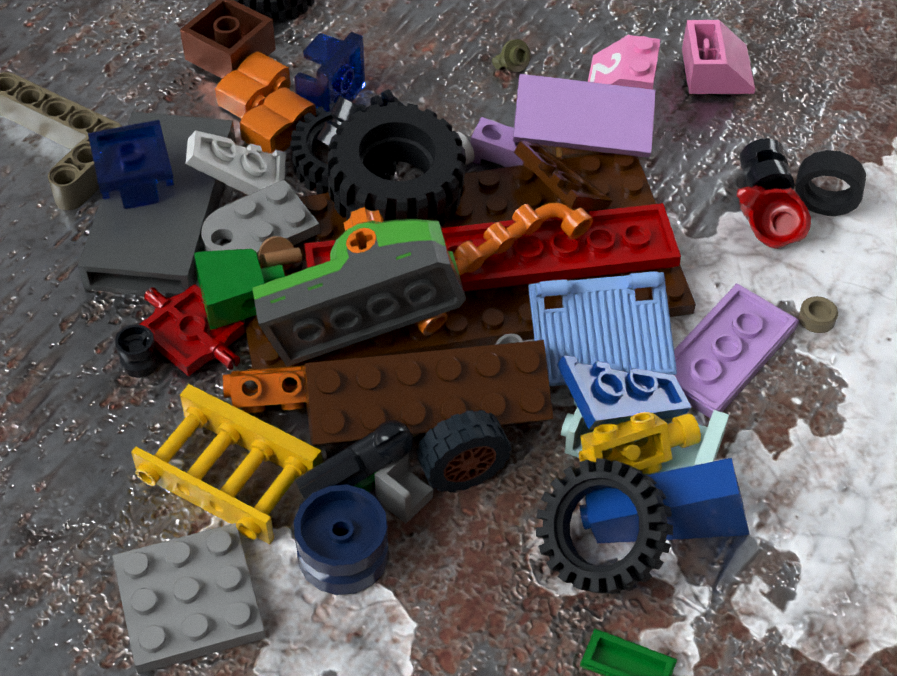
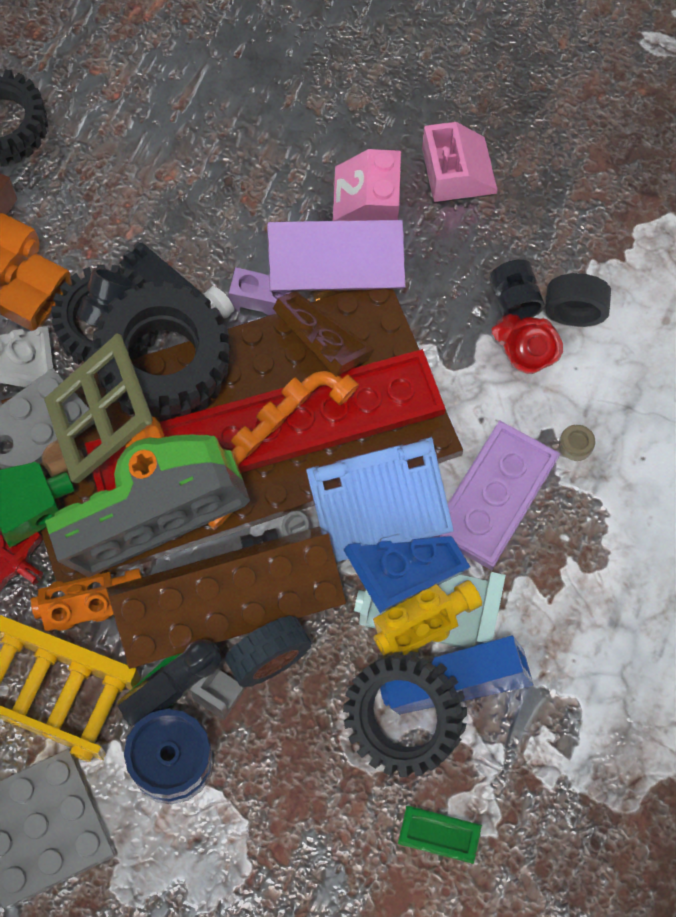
camera: 10 degrees left, 15 degrees up
clear blue panel [294,32,365,112] -> none
olive plate [492,39,530,72] -> none
none -> olive window [44,333,153,483]

